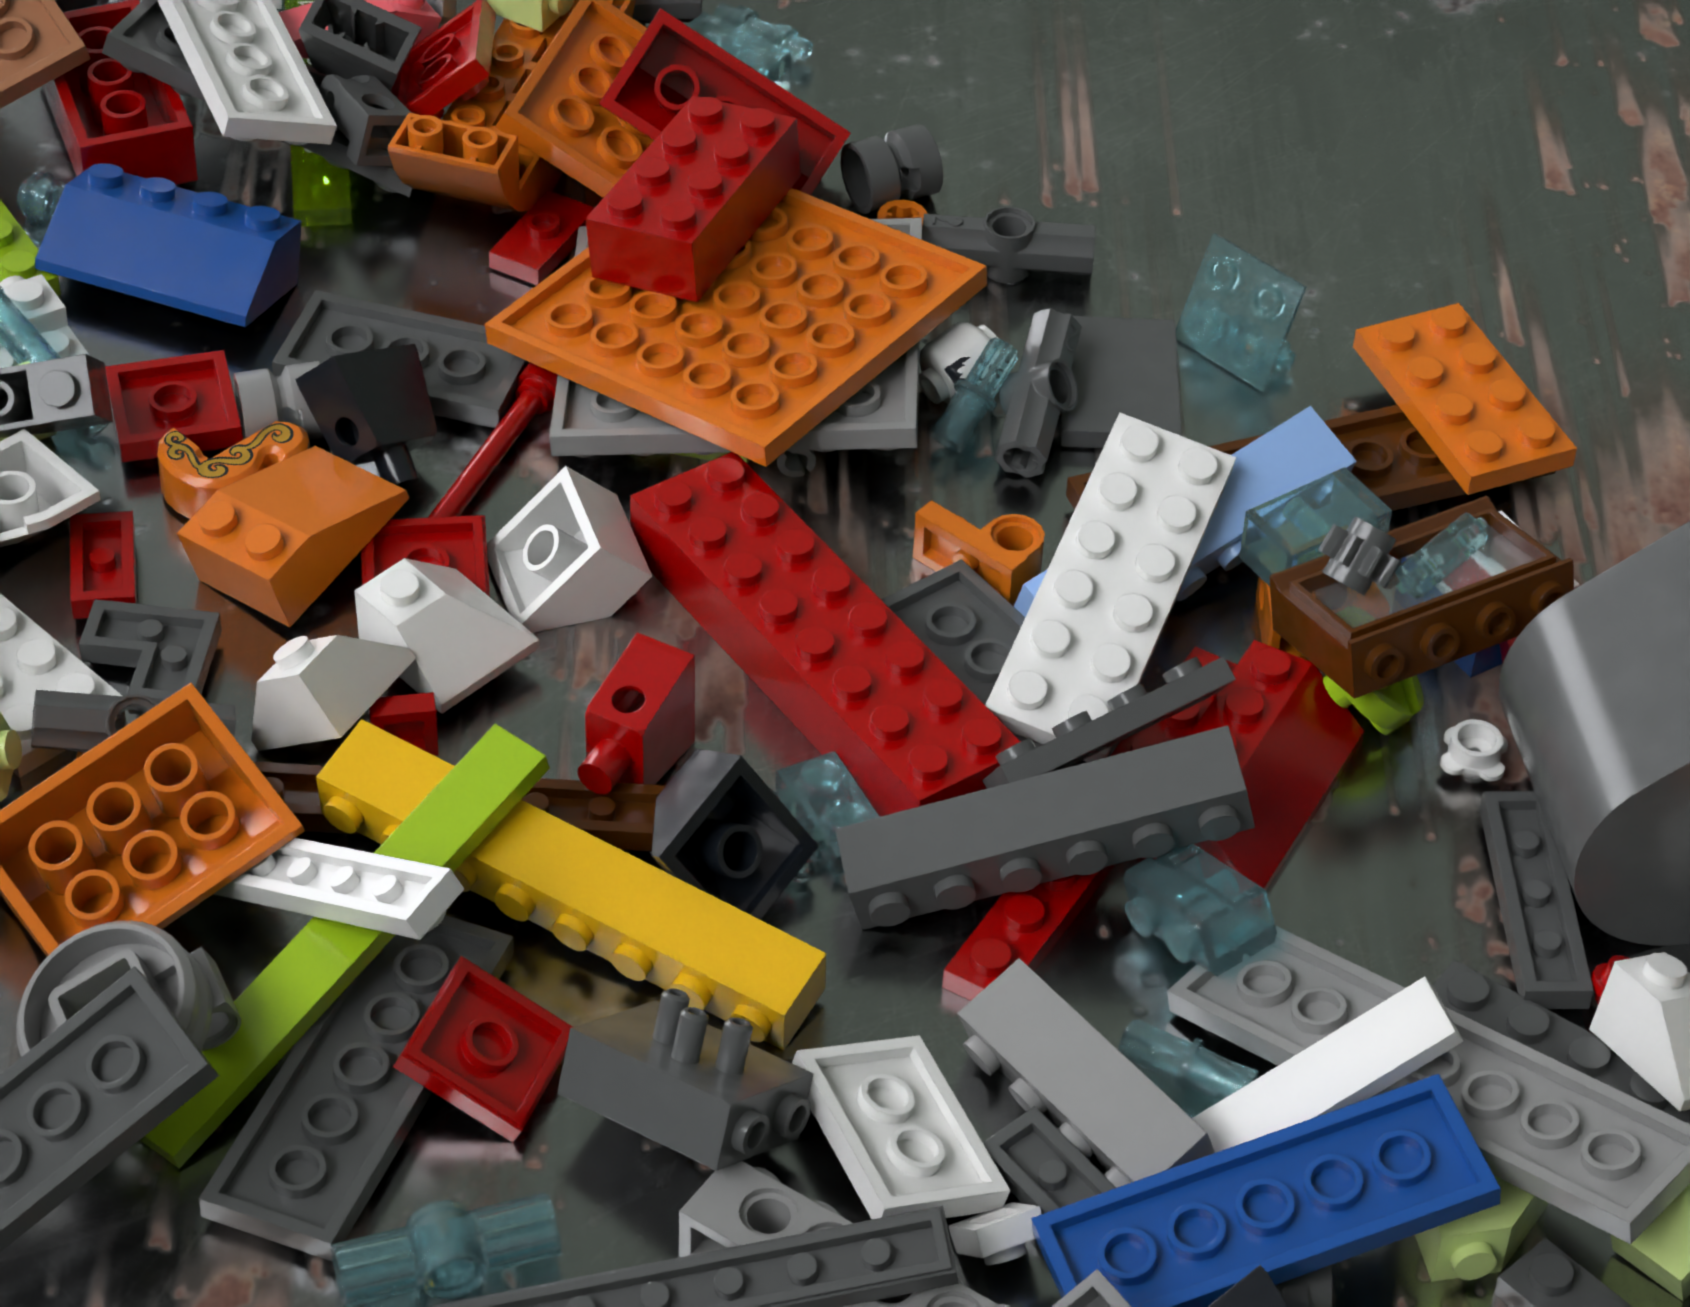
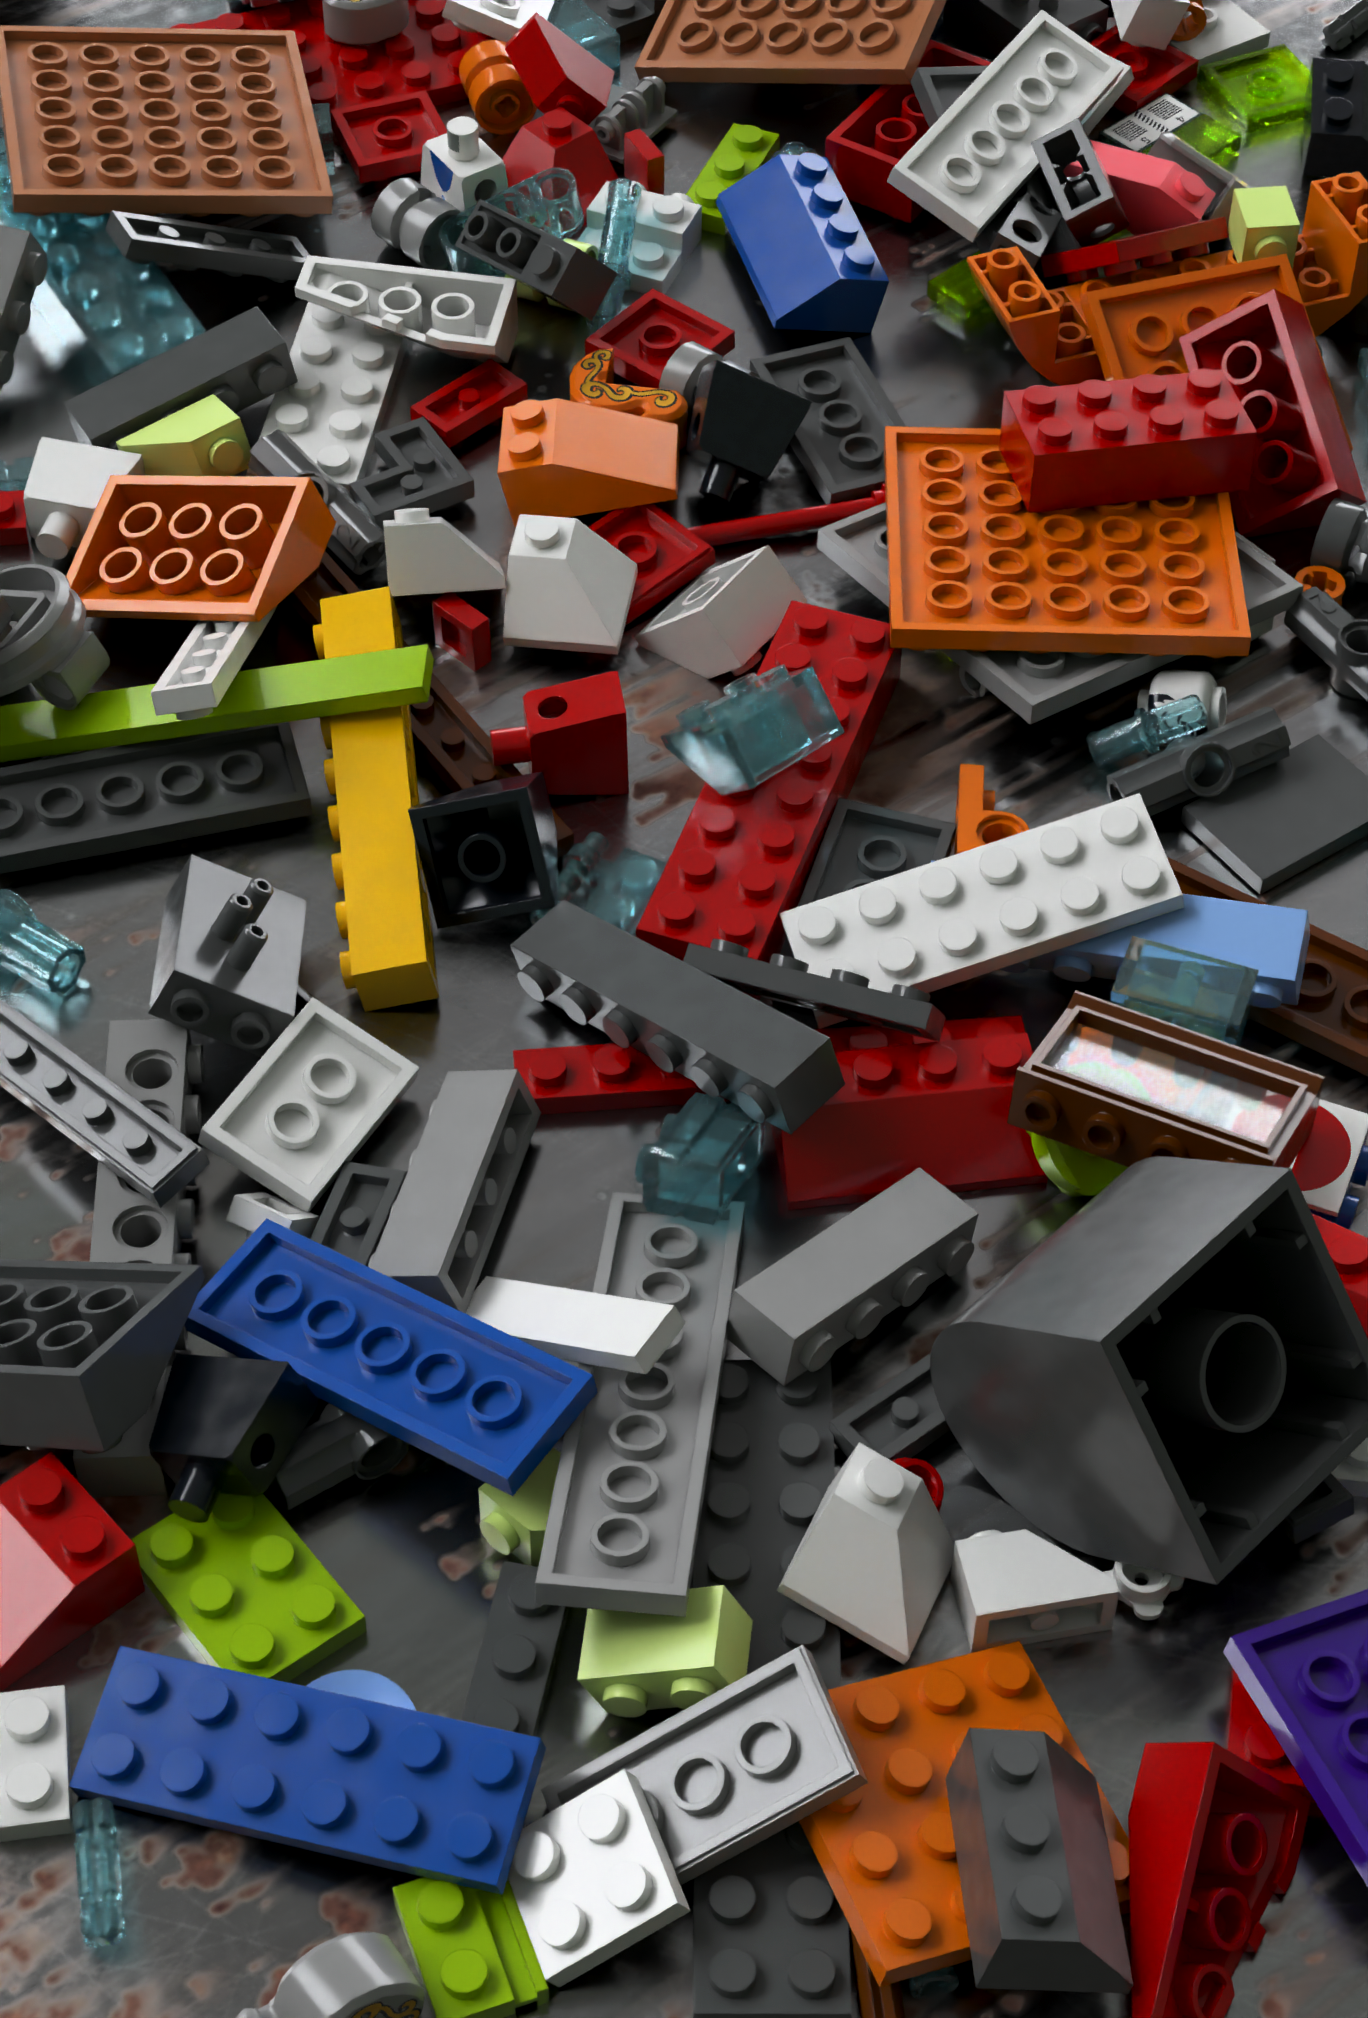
camera: 55 degrees right, 5 degrees up
red tile [393,956,573,1143] -> none
clear light blue axle [1118,1019,1259,1101] -> none
dark grey gear [1319,516,1401,596] -> none
clear light blue axle [1395,513,1489,599] -> none
none -> clear light blue slope [660,664,845,795]
none -> light grey brick [727,1167,979,1386]

